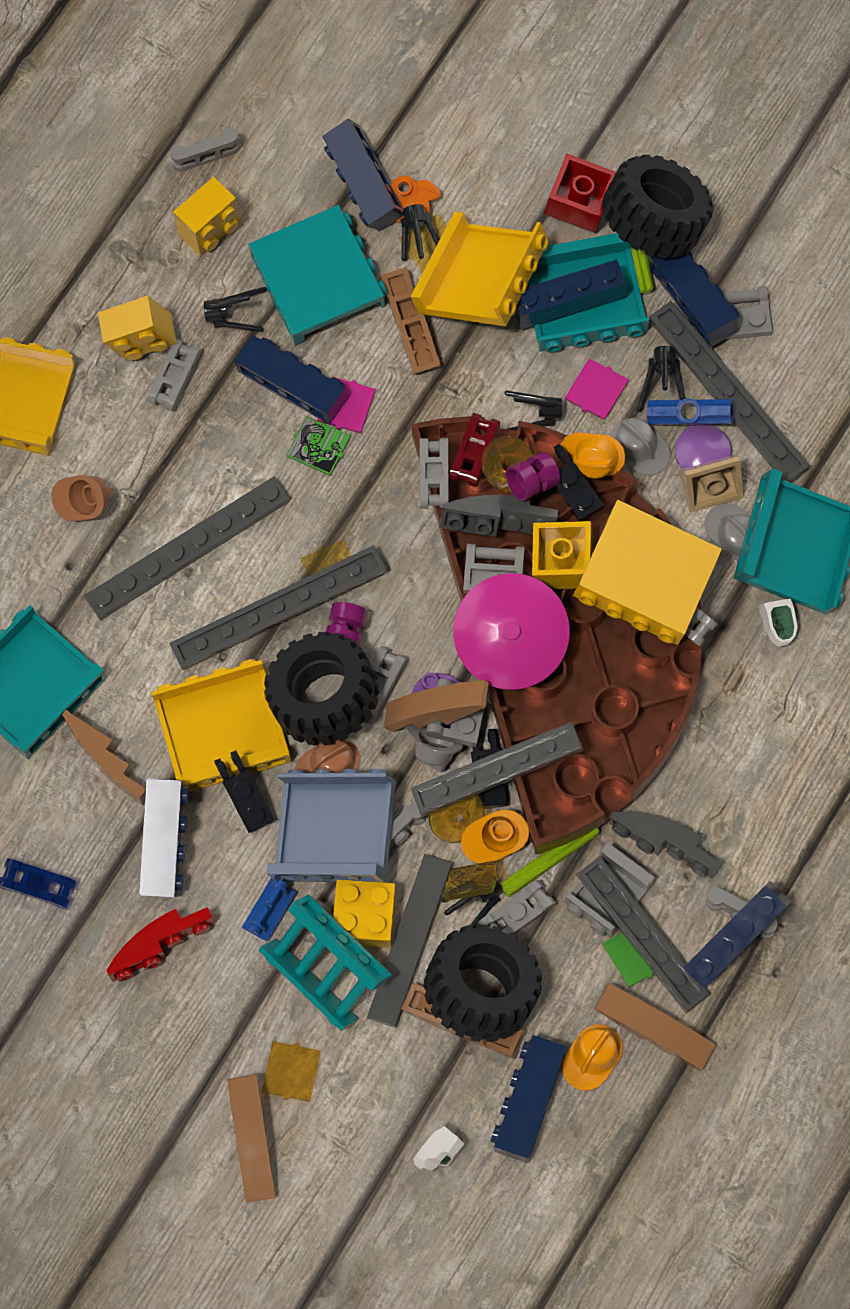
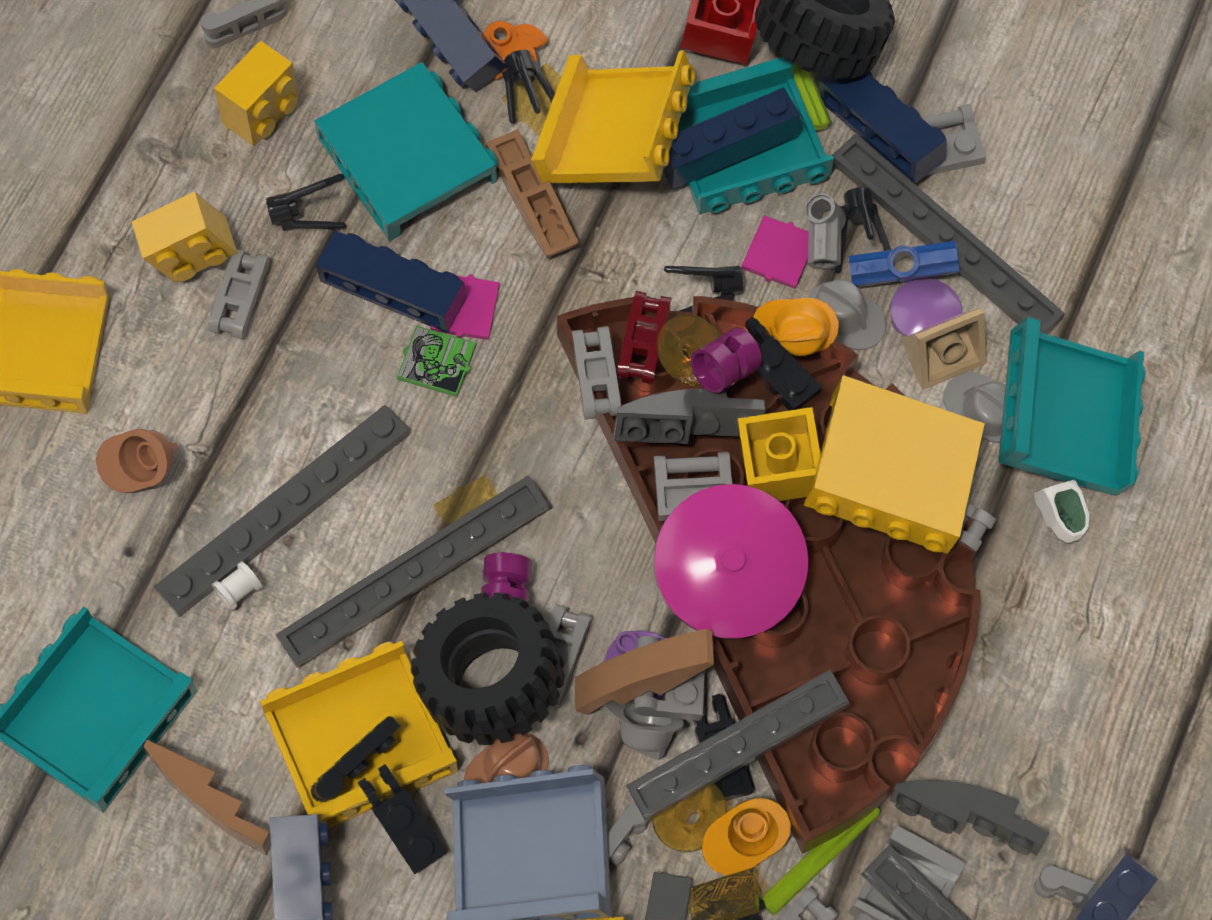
camera: 15 degrees left, 5 degrees down
none -> white bush [211,561,262,610]
none -> black hinge [310,716,400,803]
none -> light grey piece [805,193,846,270]

